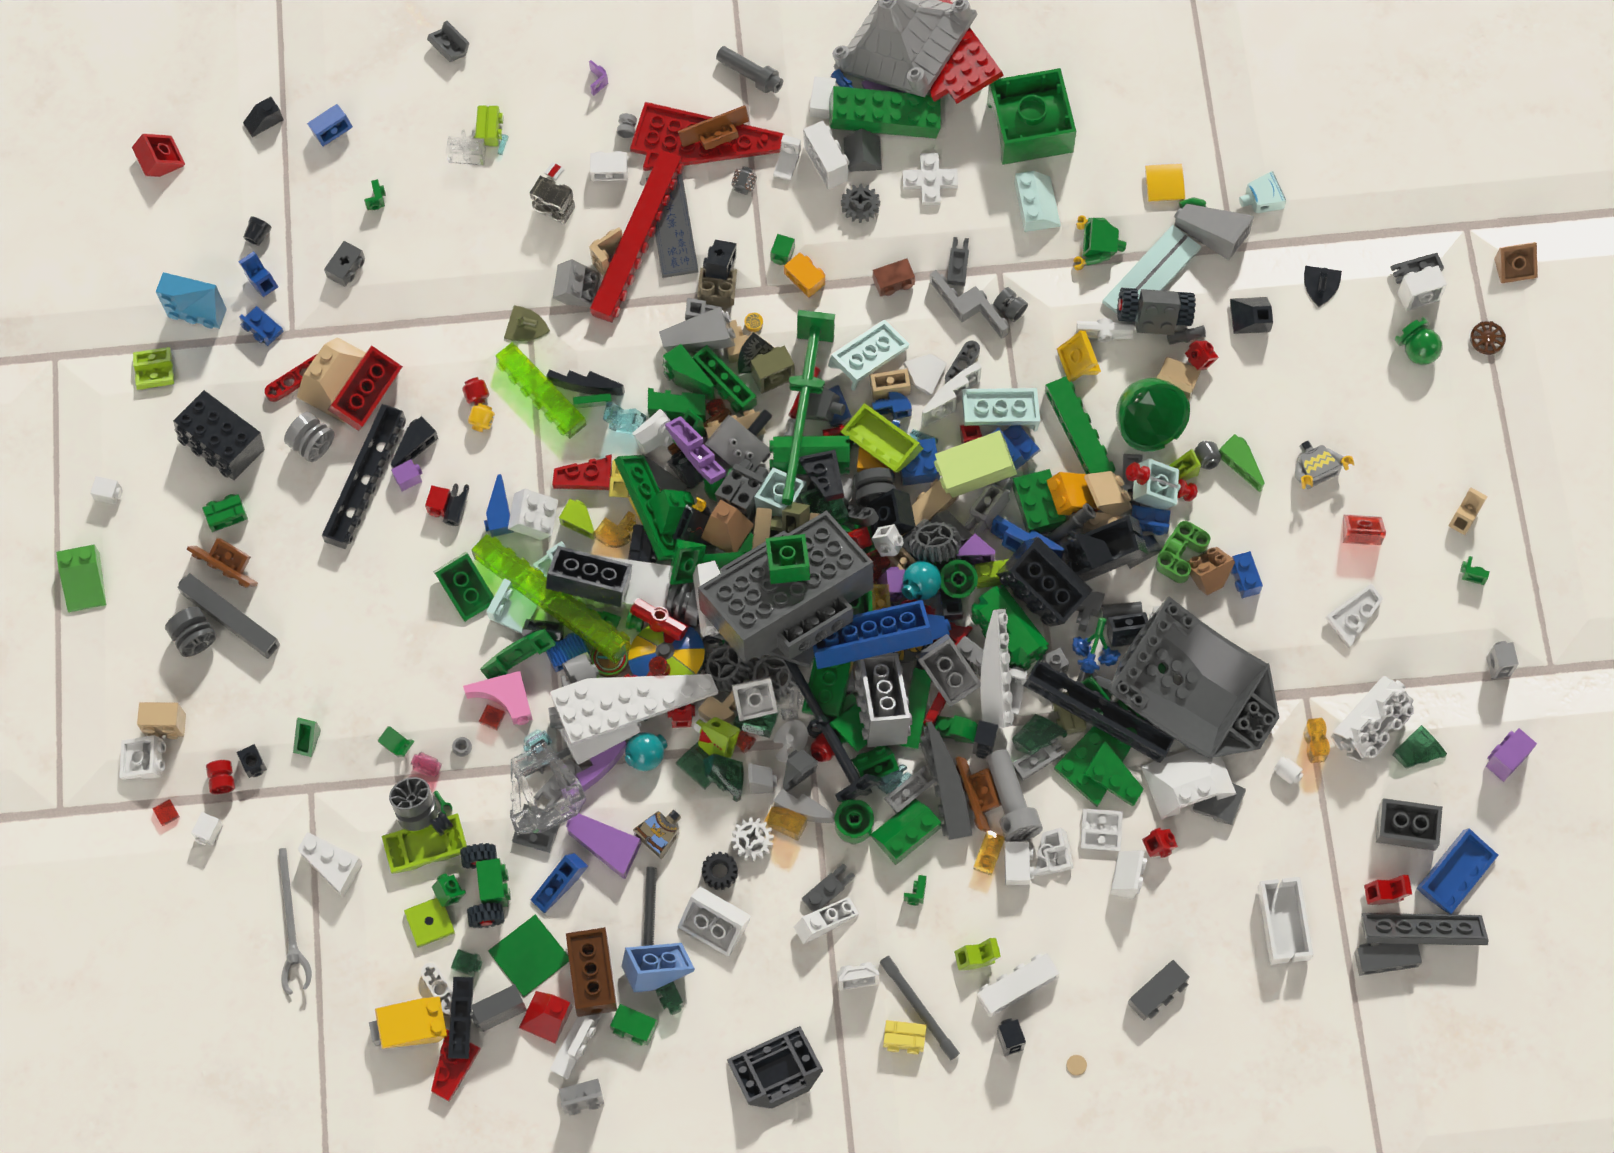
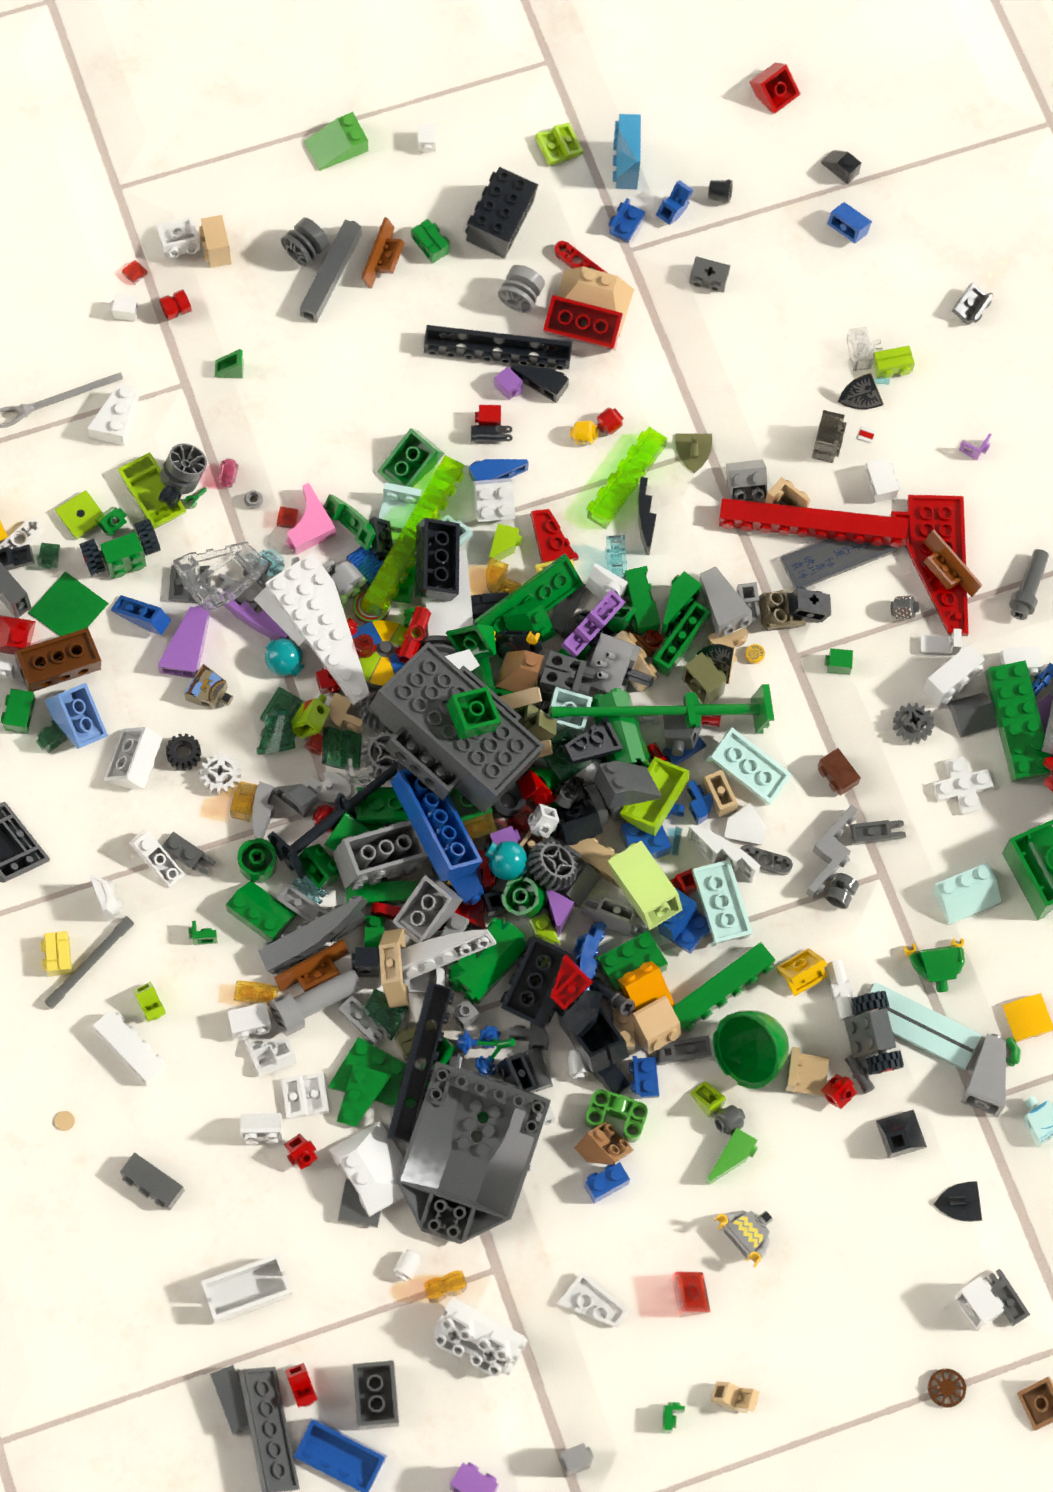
camera: 70 degrees right, 0 degrees up
black brick [236,744,267,778] -> none
green bracket [364,179,386,210] -> none
green bracket [378,726,414,757] -> none
green tile [573,393,613,408] -> none
light grey wheel [616,113,637,138] -> none
dark grey axle [643,866,657,946] -> none
white slope [732,677,778,721] -> none
light grey slope [748,764,777,794] -> none
light orange brick [784,252,826,298] -> none
black brick [997,1018,1026,1056] -> none
light aqua brick [1126,459,1198,510] -> none
clear green slope [1392,725,1447,769] -> none
green tile [1394,317,1443,365] -> none
none -> tan slope [379,928,410,1008]
none -> red wing [550,955,593,1010]
none -> white brick [567,1050,589,1081]
none -> dark grey slope [594,761,662,808]
none -> shield [838,372,884,410]

